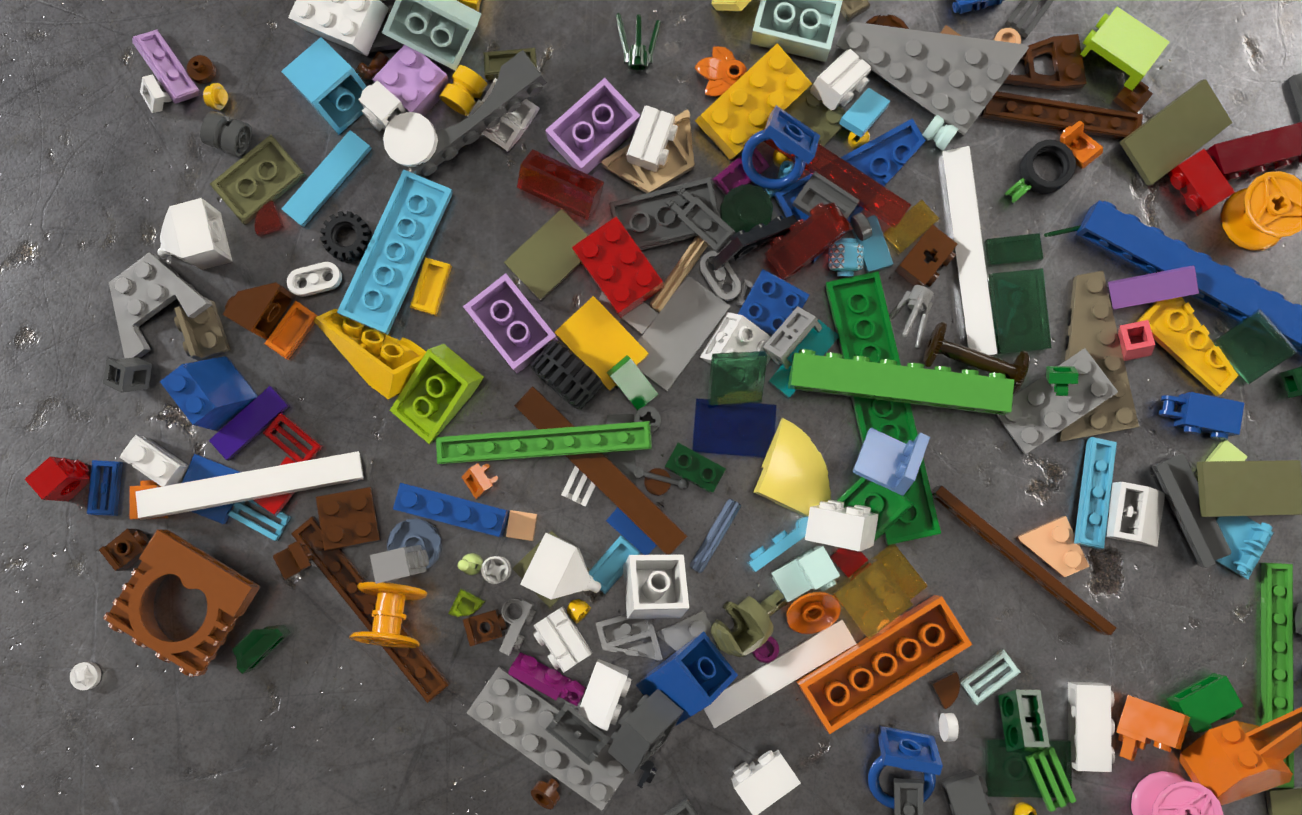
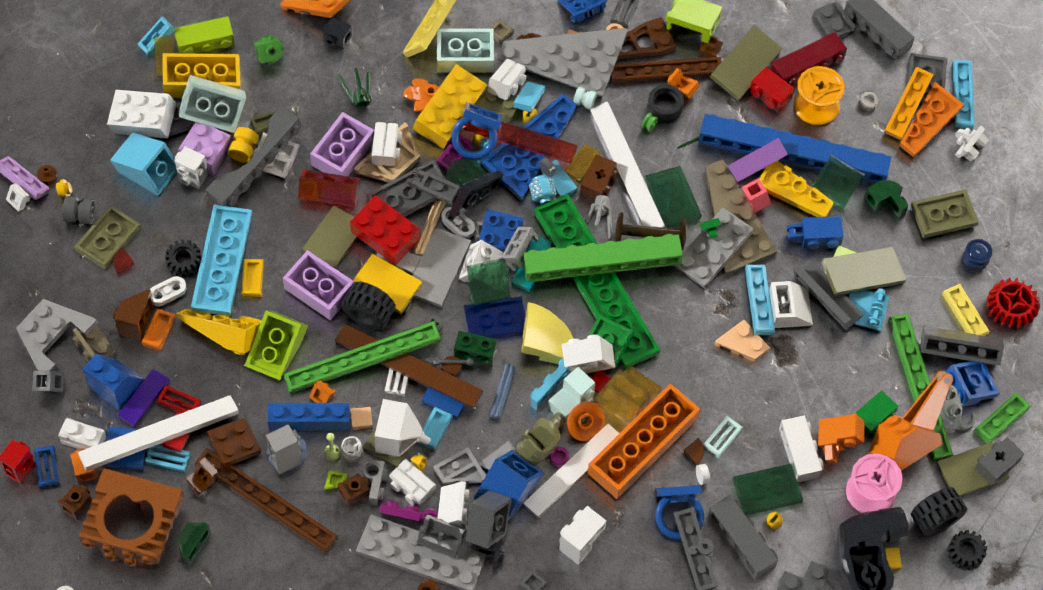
camera: 20 degrees left, 20 degrees down
white piece [157,198,233,270] -> none
medium azure tile [282,130,372,228] -> none
light orange piece [349,582,428,648] -> none
reddish brown arm [355,51,389,82] -> none
white tile [383,112,438,167] -> none
tile [607,355,658,411] -> none
white brick [623,555,689,619] -> none
clear red brick [764,202,853,279] -> none
dark grey plate [792,171,860,235] -> none
medium blue bracket [853,428,930,496] -> none
reddish brown tile [931,485,1116,636] -> none
clear green tile [985,233,1044,267] -> none
dark green brick [998,689,1050,753] -> none
bright green tile [1026,746,1076,812] -> none

